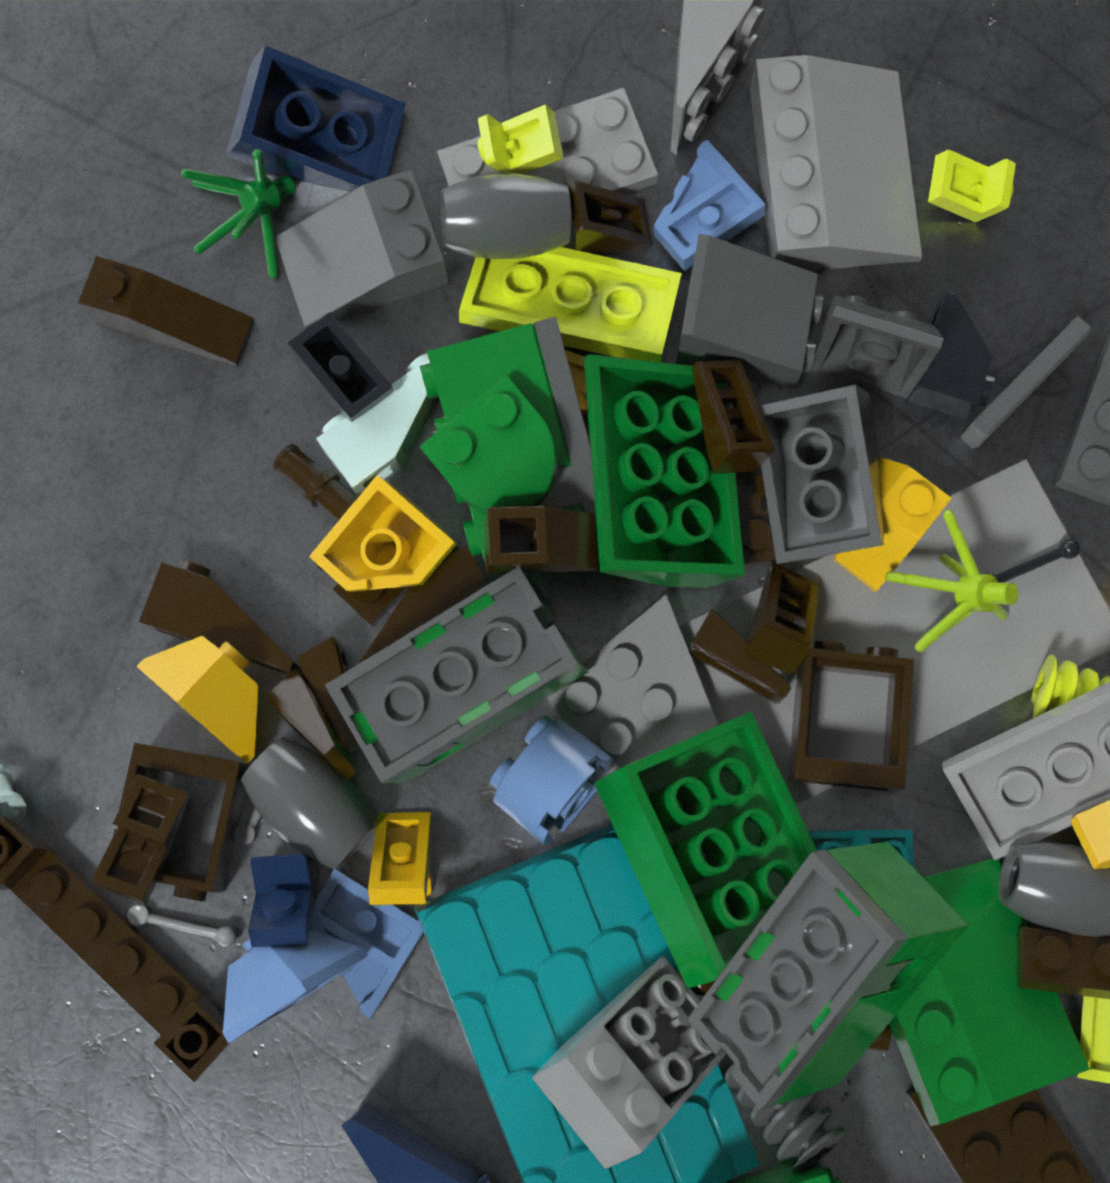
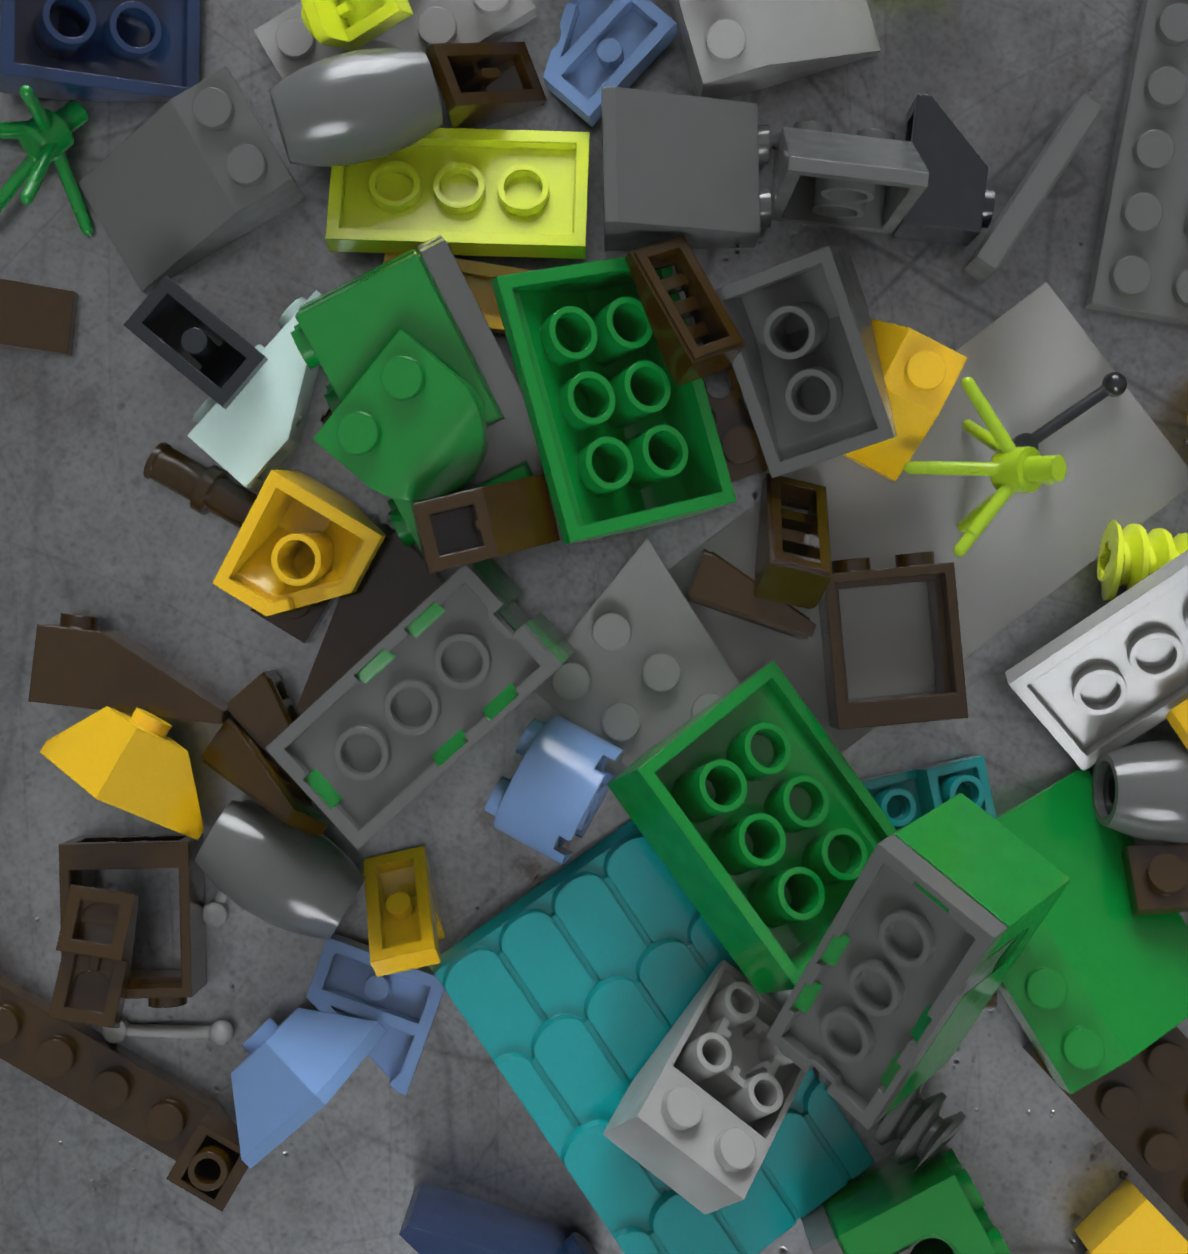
camera: 15 degrees left, 10 degrees up
dark blue slope [248,854,320,947] -> none

